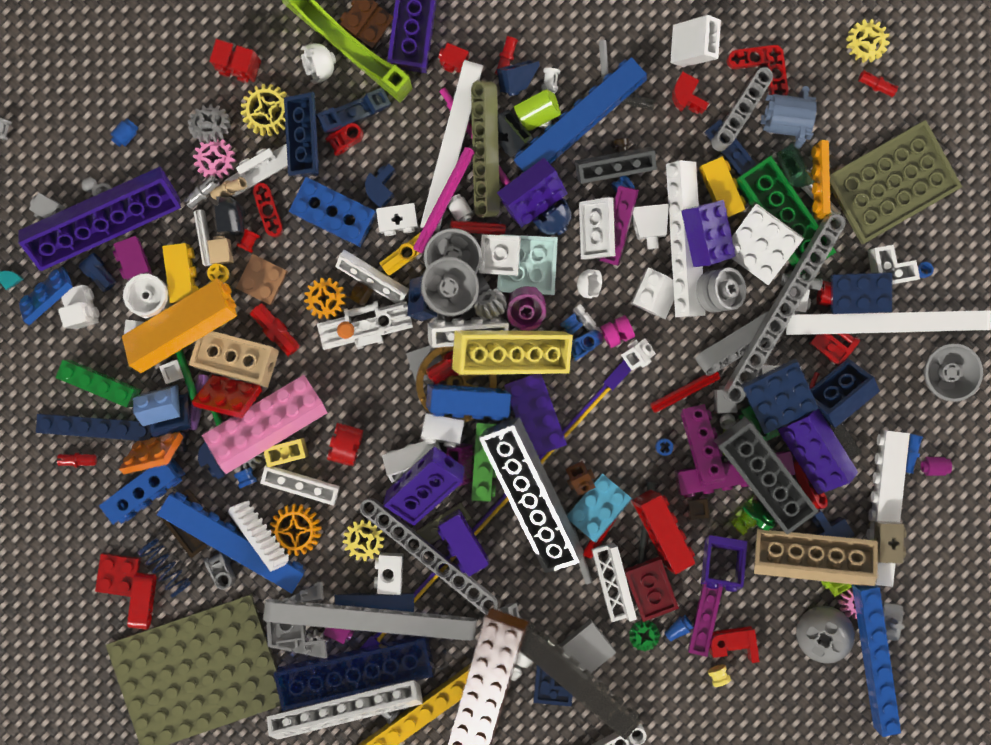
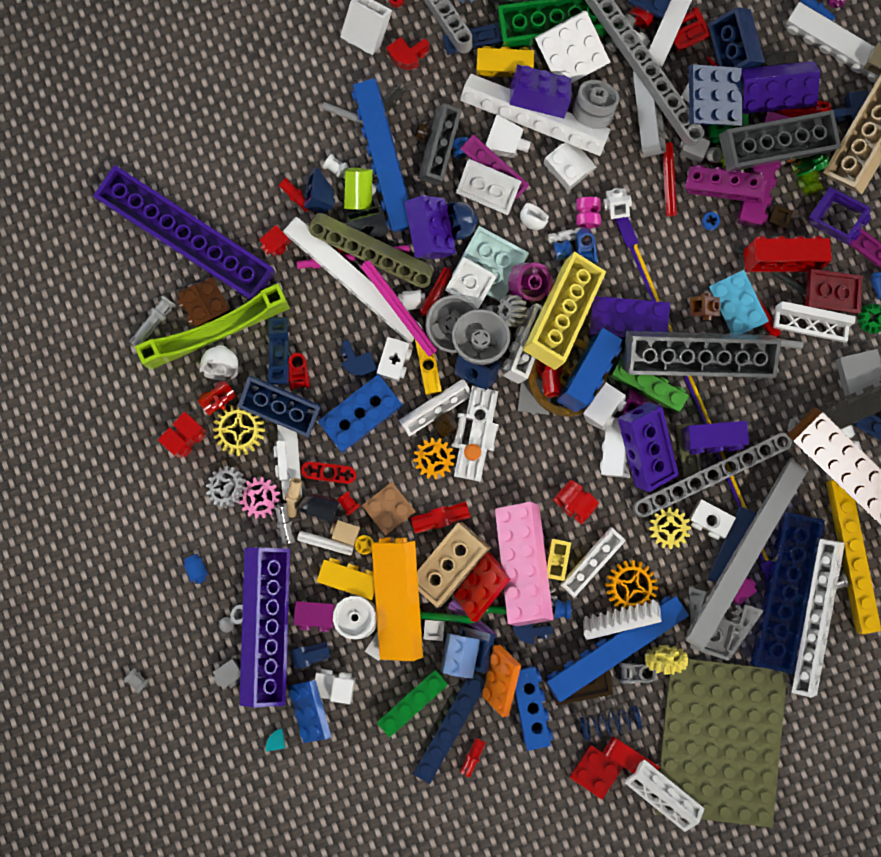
camera: 70 degrees left, 5 degrees down
none -> red hips [197,381,237,416]
none -> white fence [625,760,704,832]
none -> light yellow gear [645,645,688,675]

